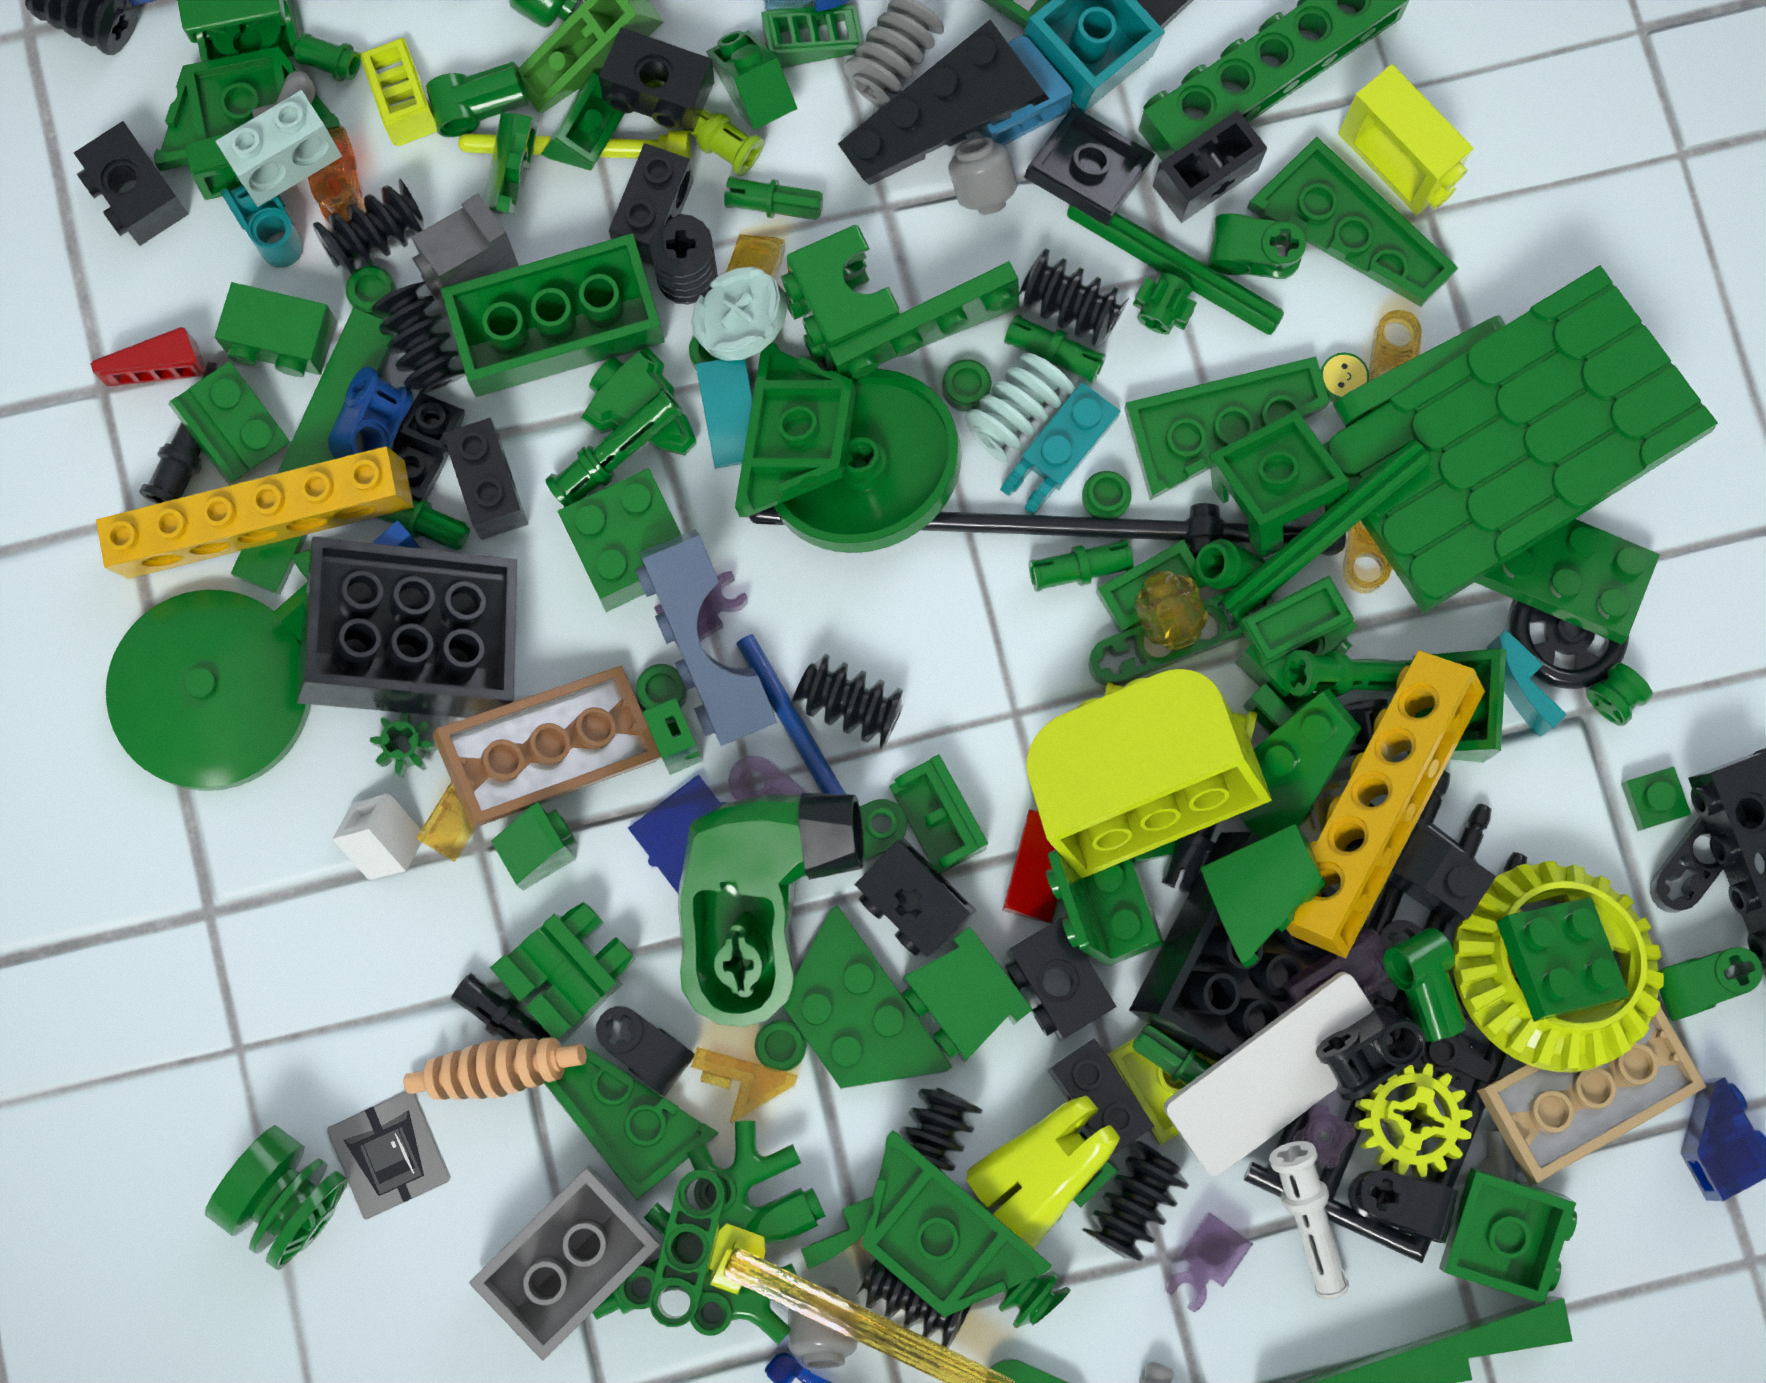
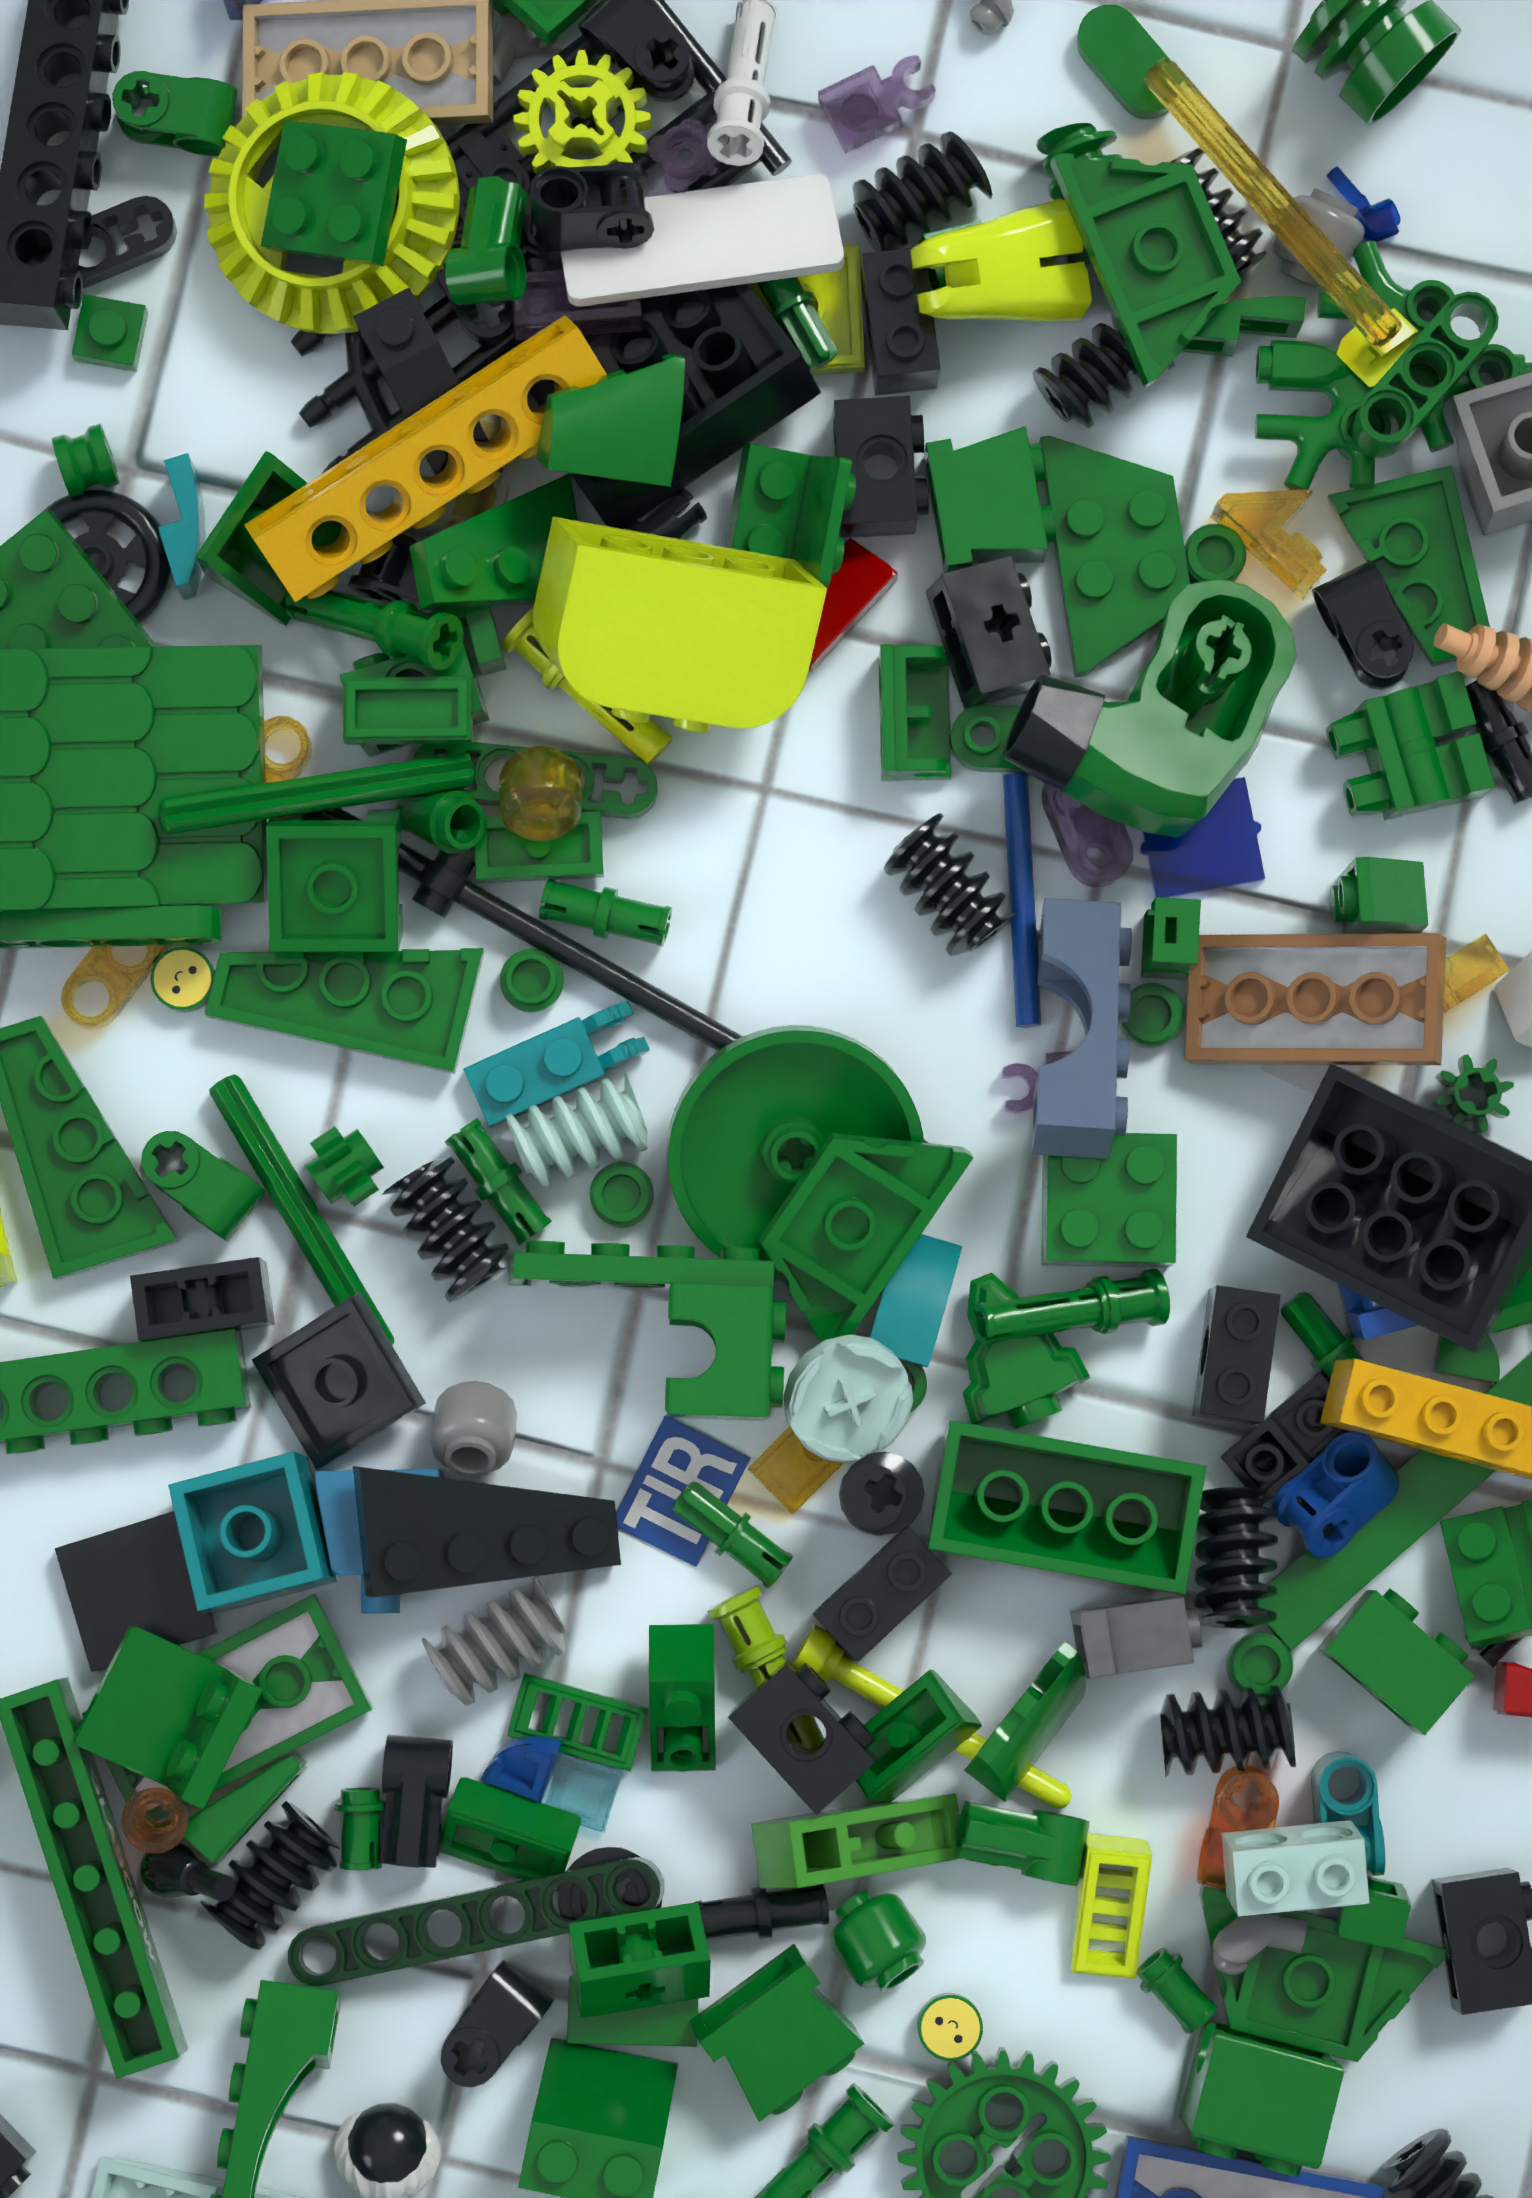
camera: 155 degrees left, 5 degrees up
none -> blue sticker [616,1415,751,1567]

